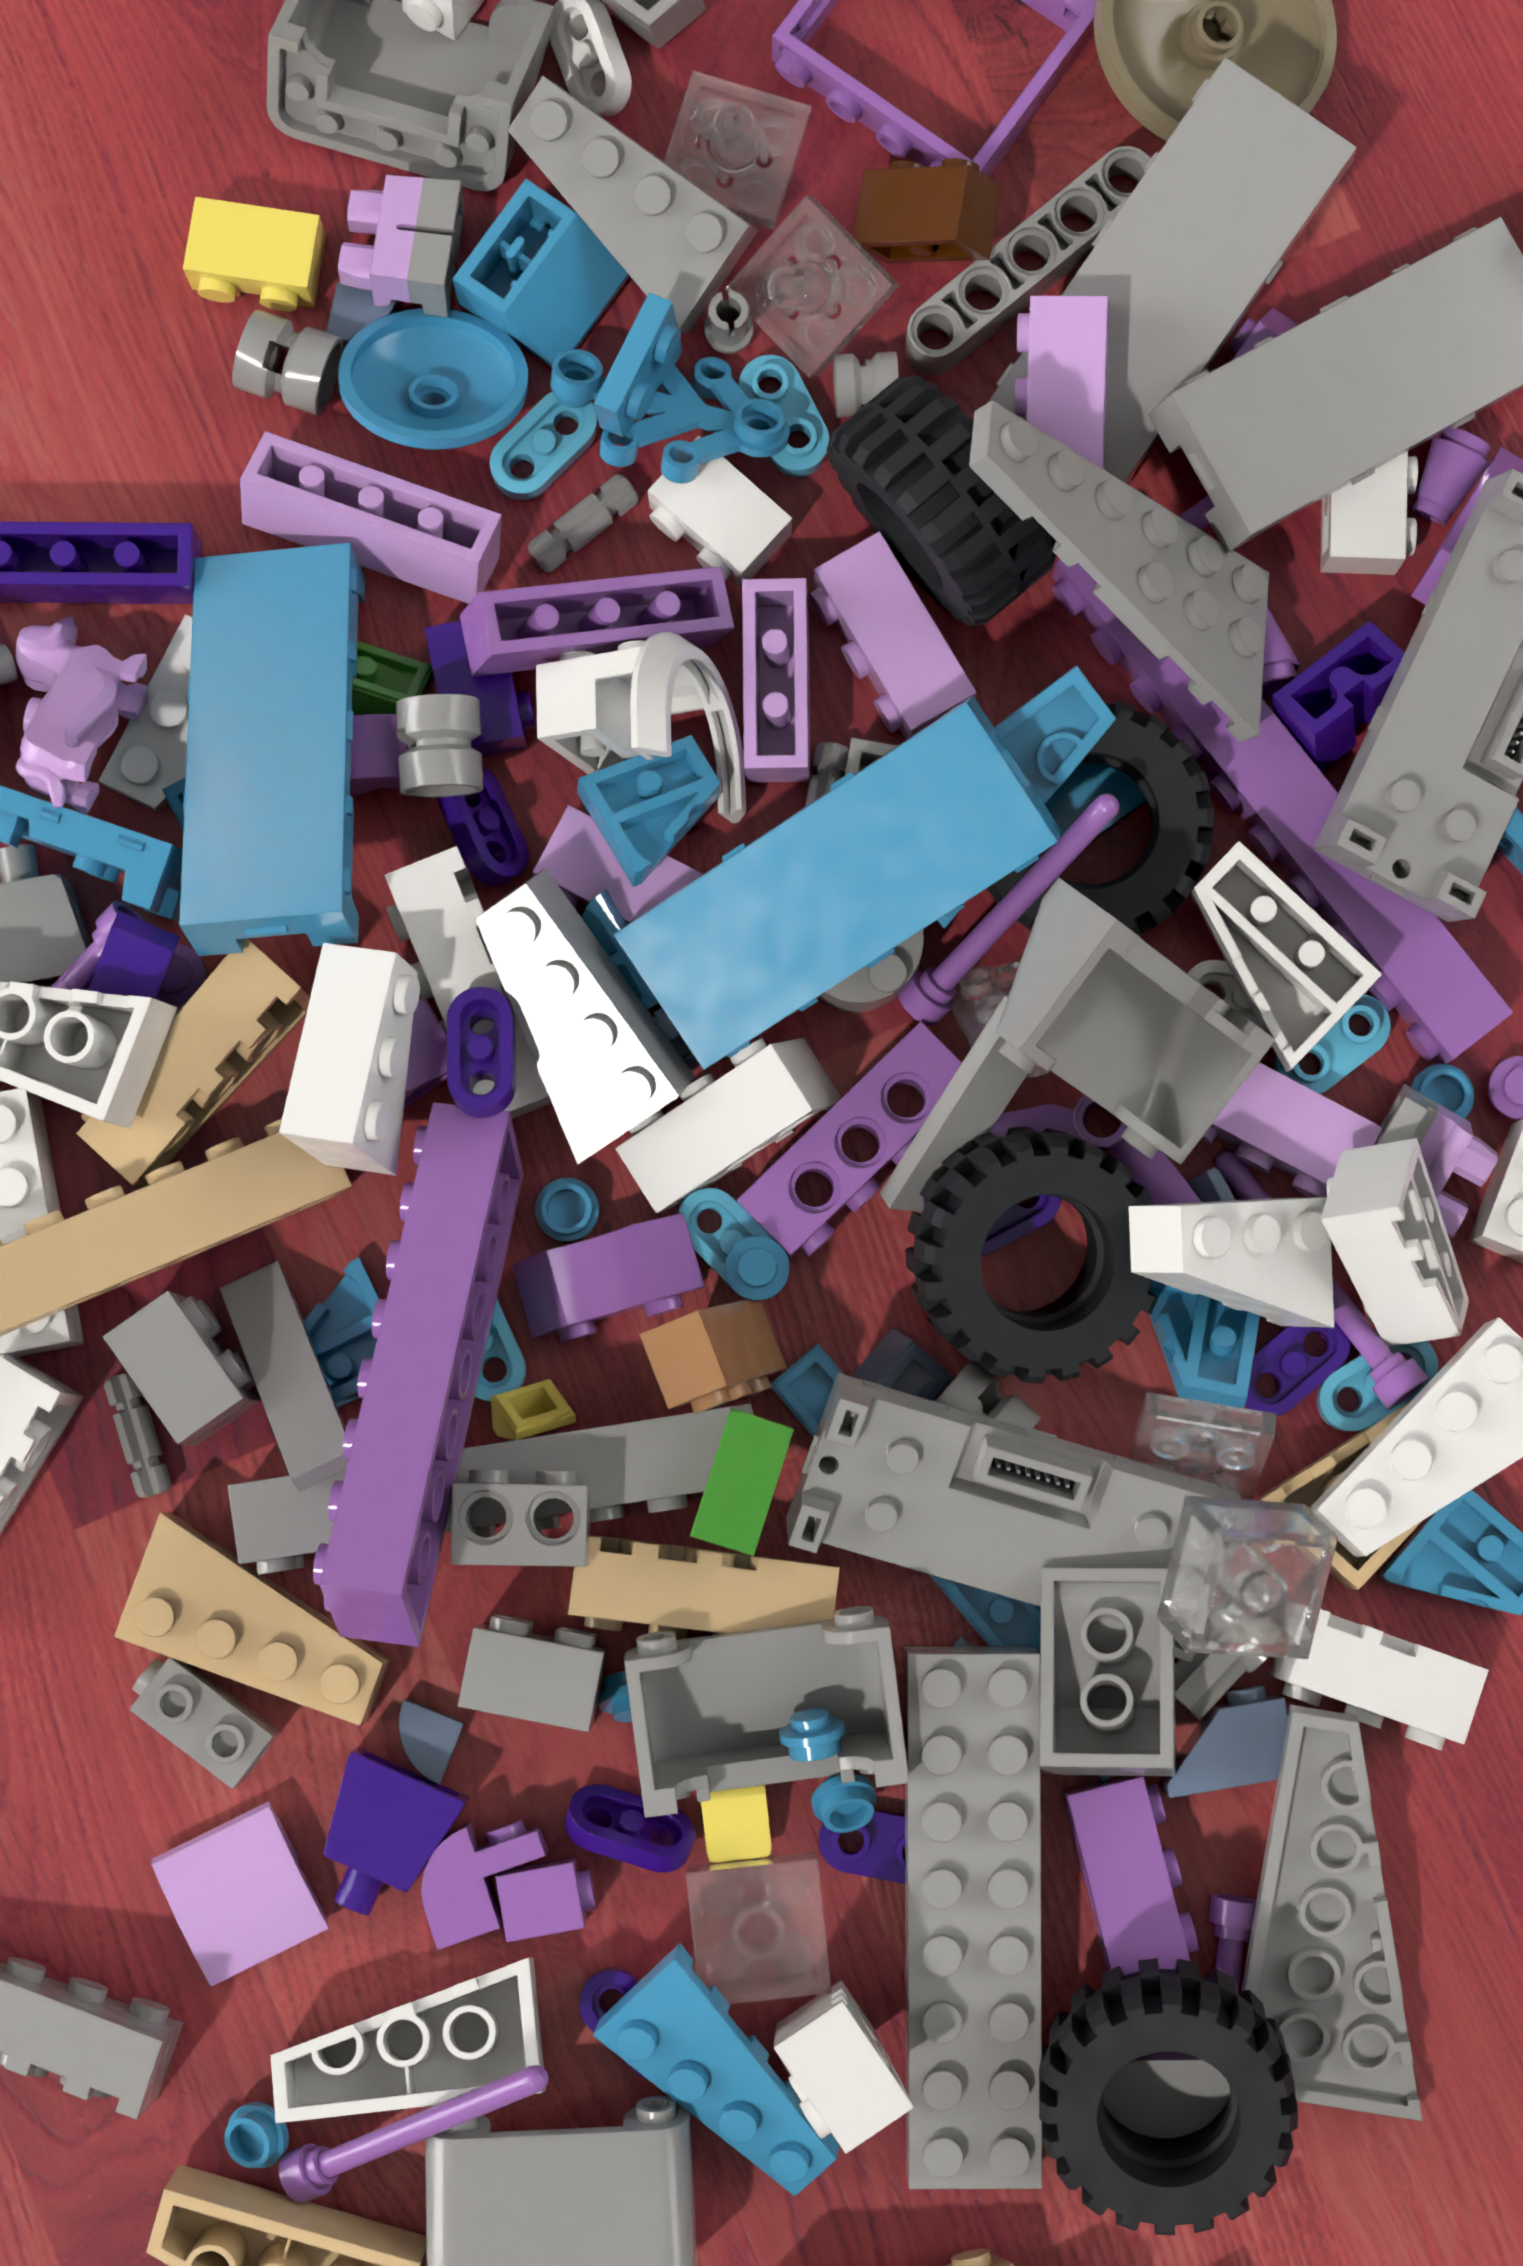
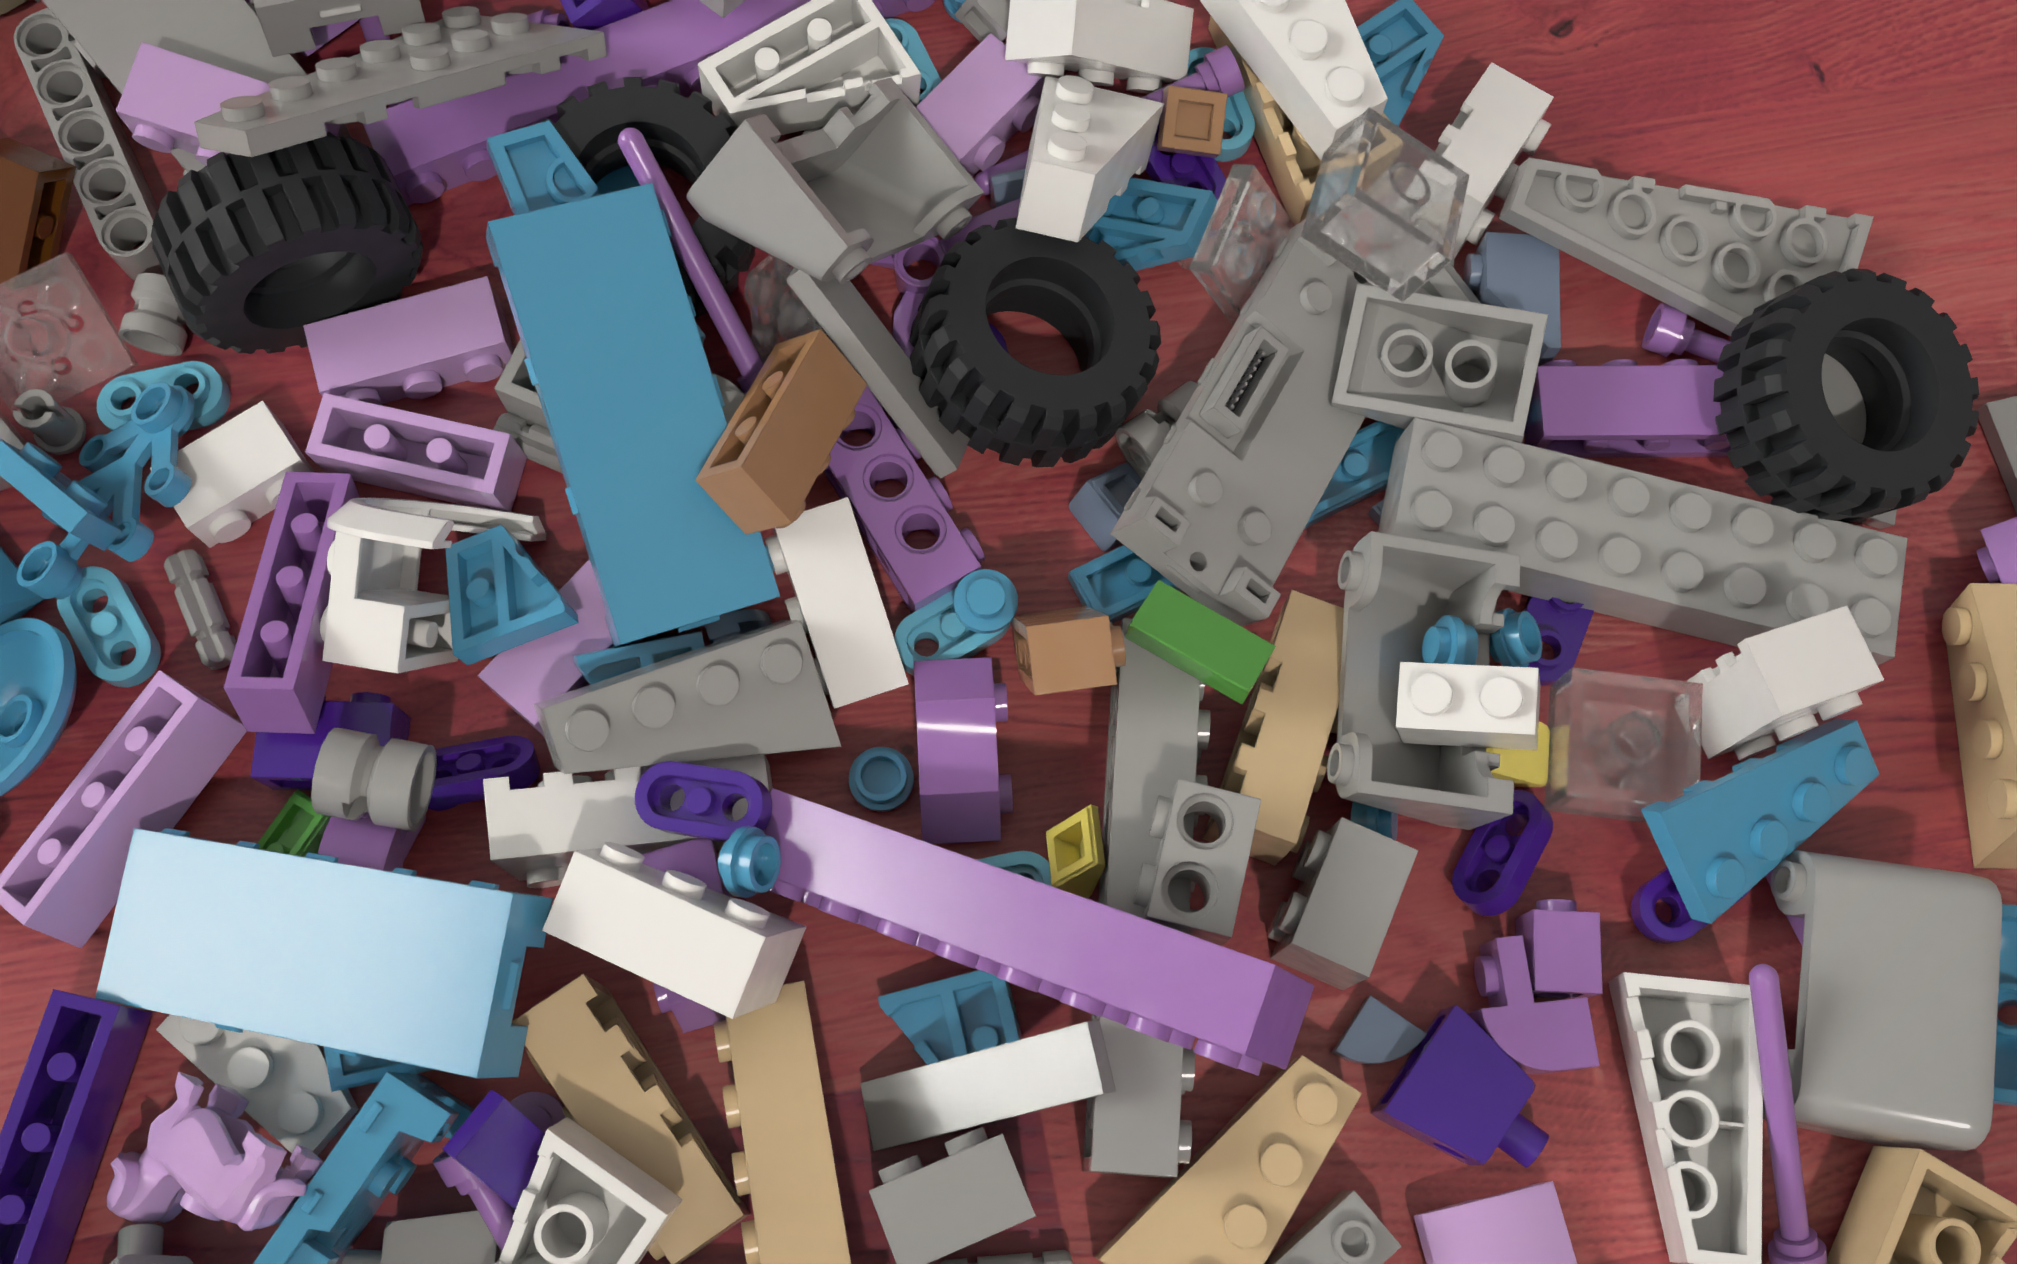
camera: 80 degrees left, 10 degrees down
none -> medium nougat brick [695,329,867,535]
none -> dark azure plate [718,826,781,898]
none -> medium nougat plate [1157,85,1228,158]
none -> white brick [1396,662,1541,750]

